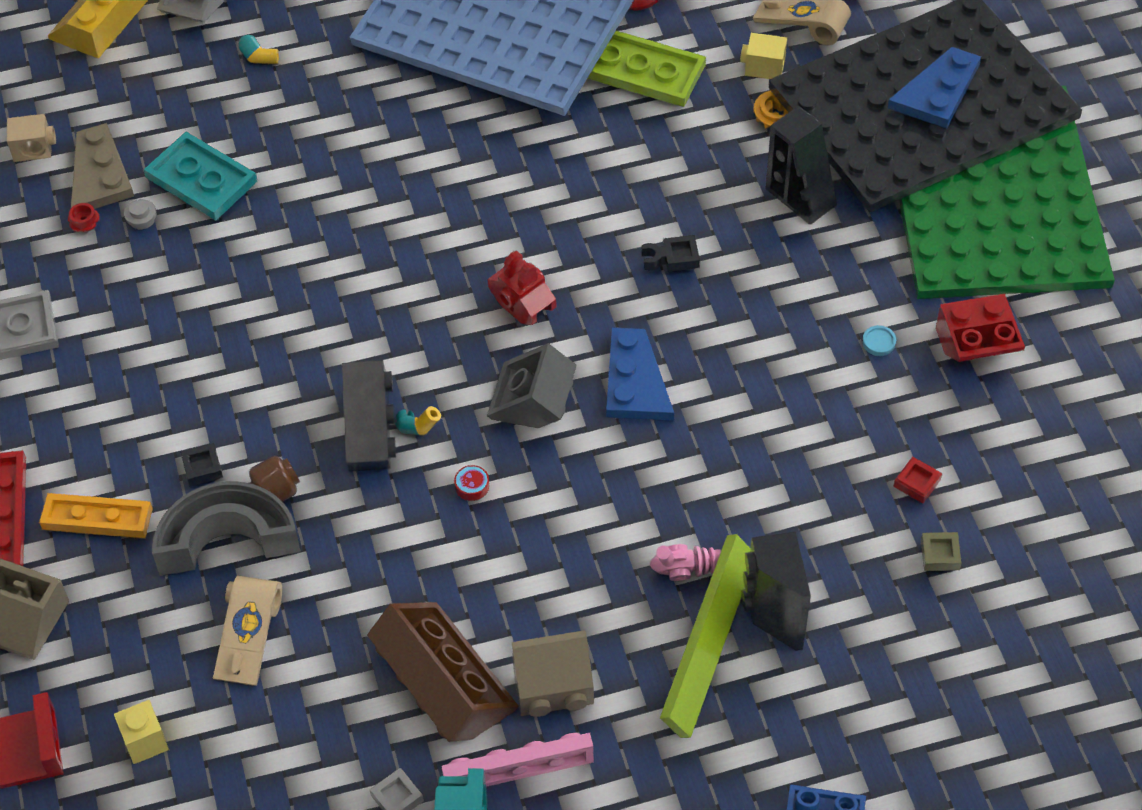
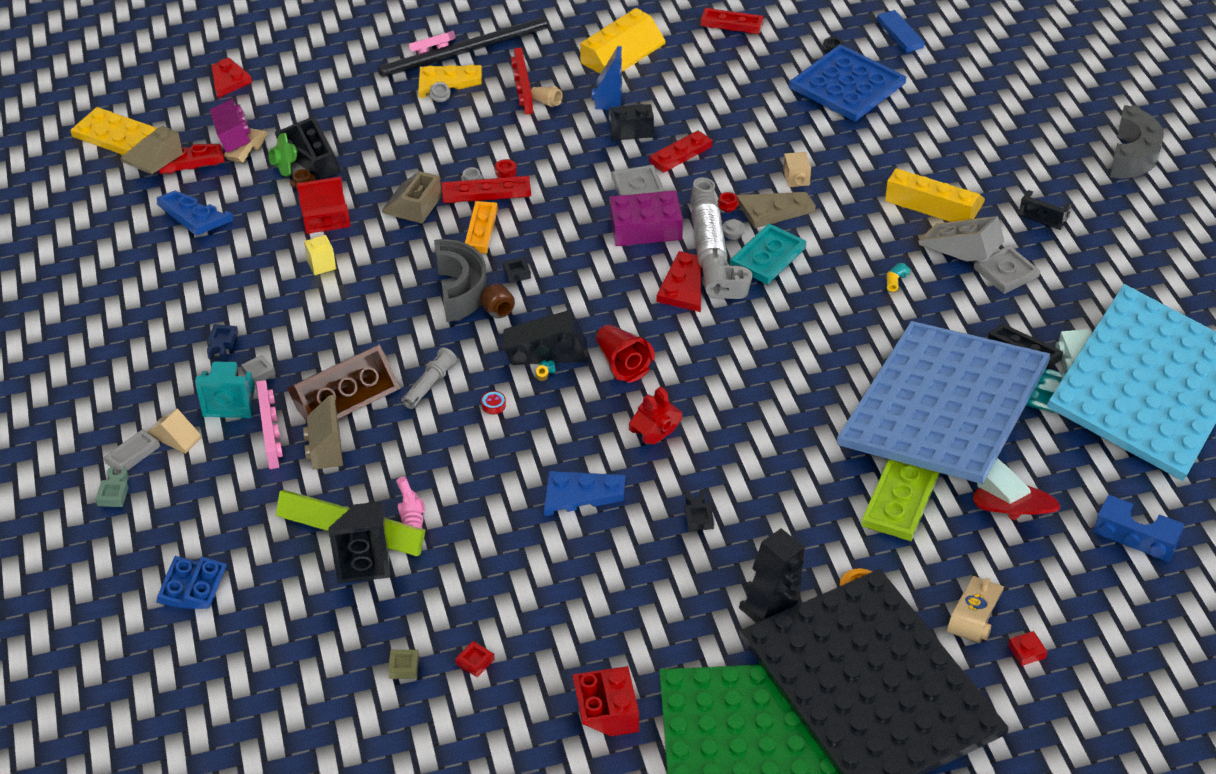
camera: 90 degrees right, 10 degrees down
tan door [213,576,282,686] -> none
dark grey slope [487,343,577,428] -> none
light yellow brick [740,33,787,79] -> none
medium azure piece [862,325,896,356] -> none
blue wing [888,47,981,128] -> none
none -> light grey pin [401,347,457,409]
none -> red cone [596,325,655,383]
none -> magenta brick [609,191,683,246]
none -> red wing [656,251,701,312]
none -> light grey piece [690,177,752,299]

